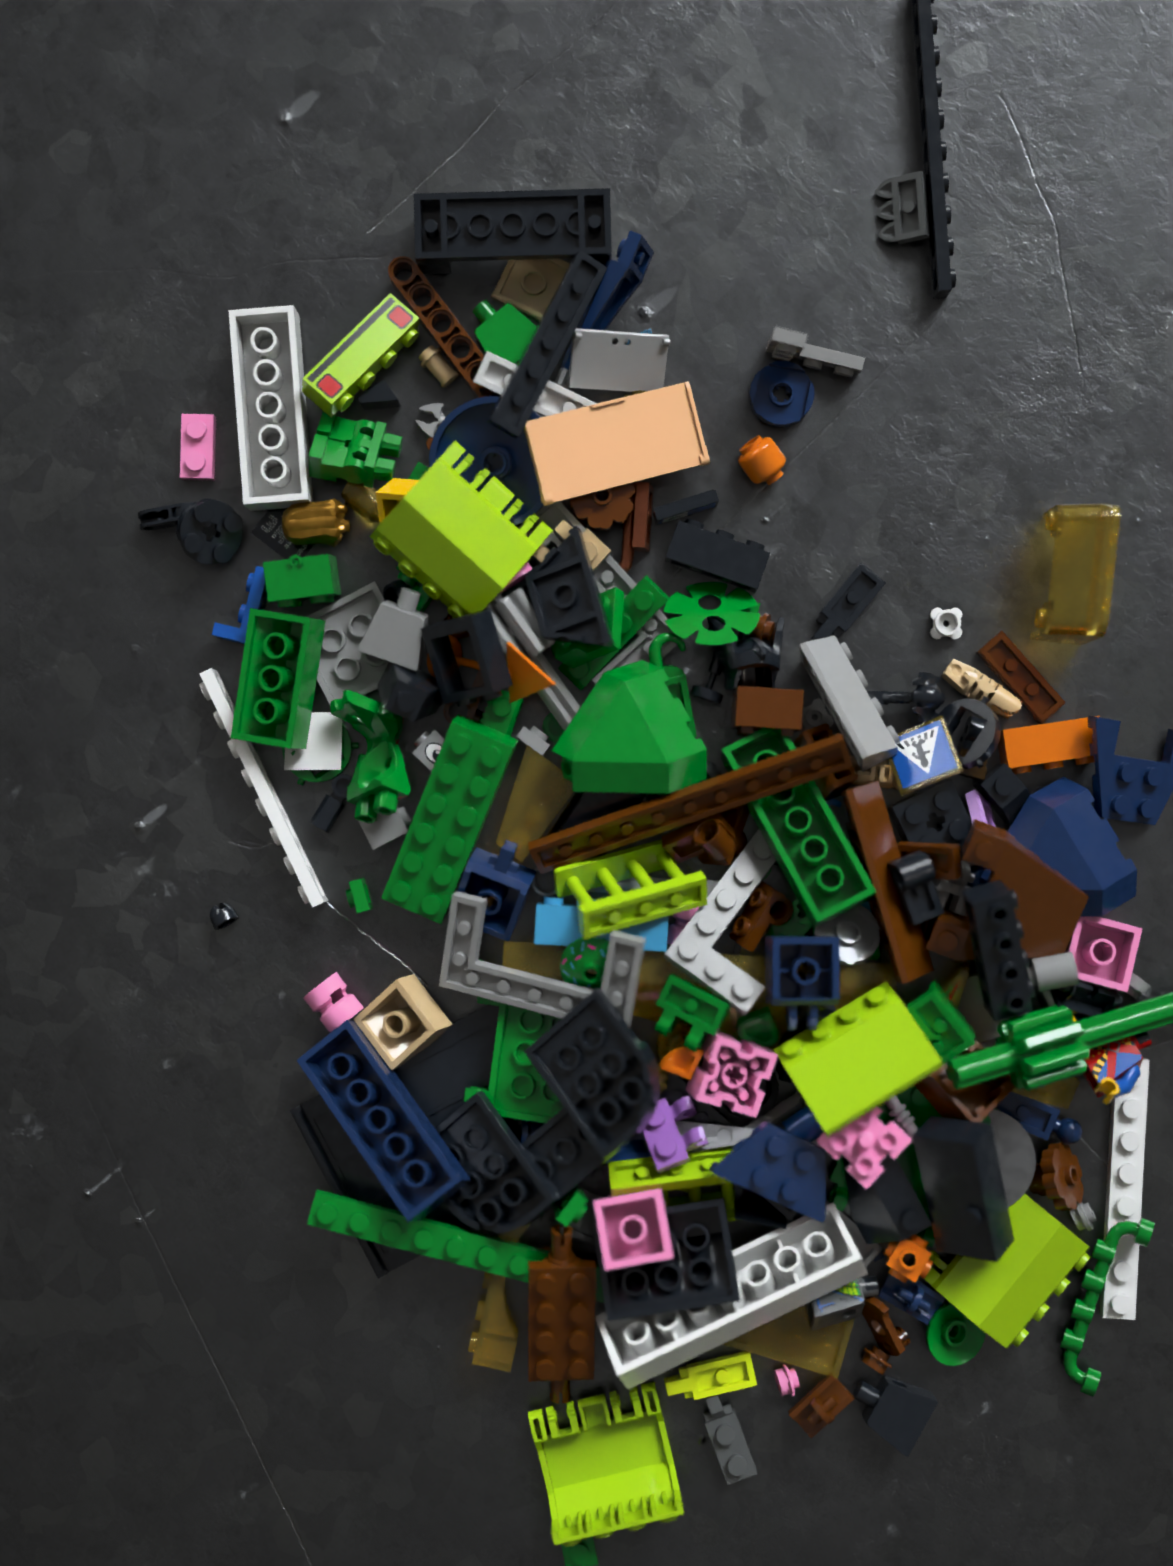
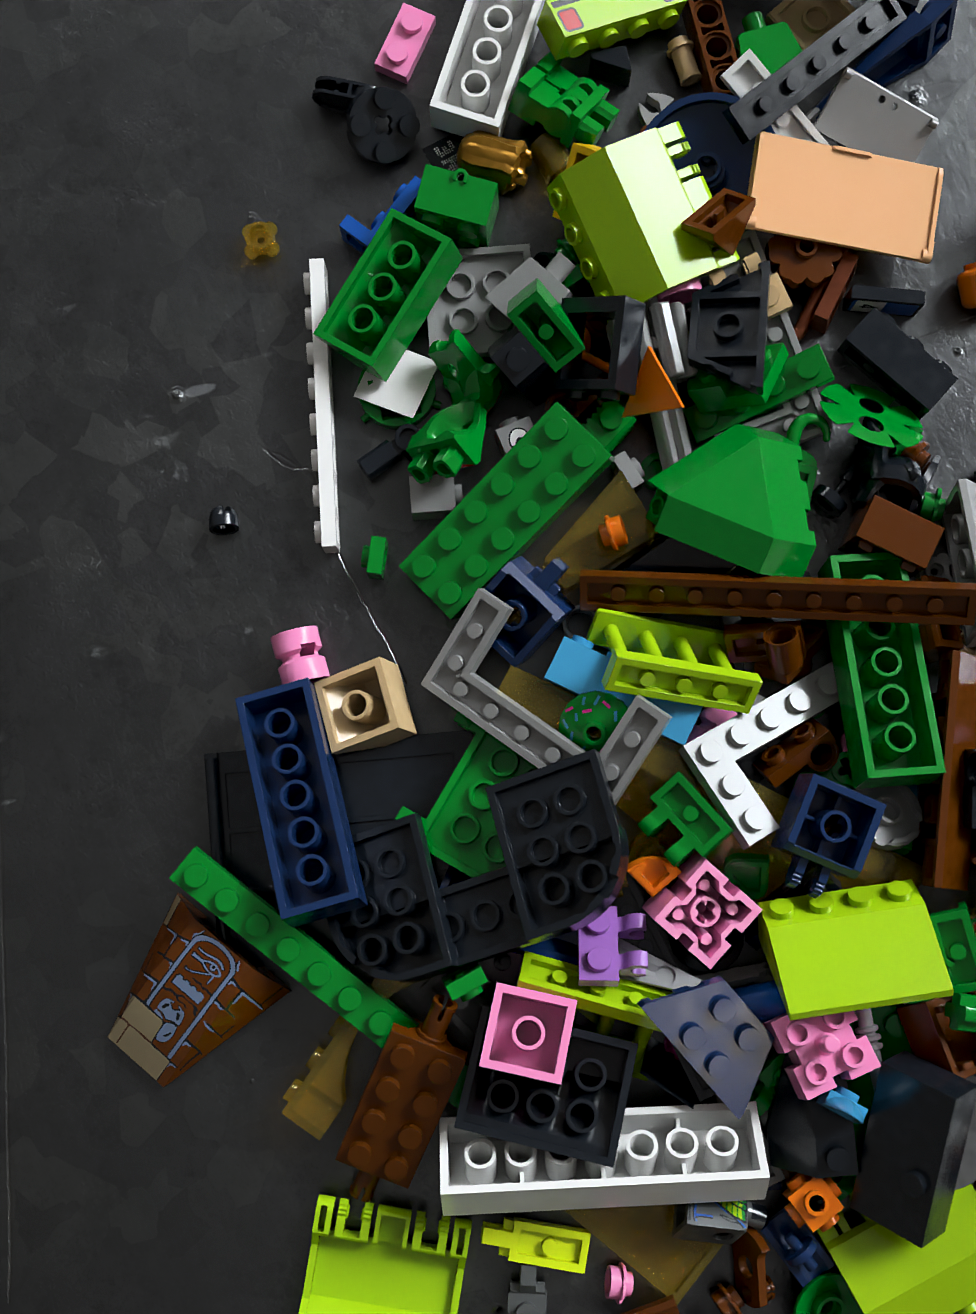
camera: 20 degrees right, 5 degrees down
none -> wedge [108,893,292,1087]
none -> clear yellow plate [242,221,280,259]
none -> green slope [507,278,585,373]
none -> orange plate [599,514,629,551]
none -> reddish brown slope [681,188,756,256]
none -> dark azure plate [816,1085,868,1125]
none -> green plate [916,488,946,523]

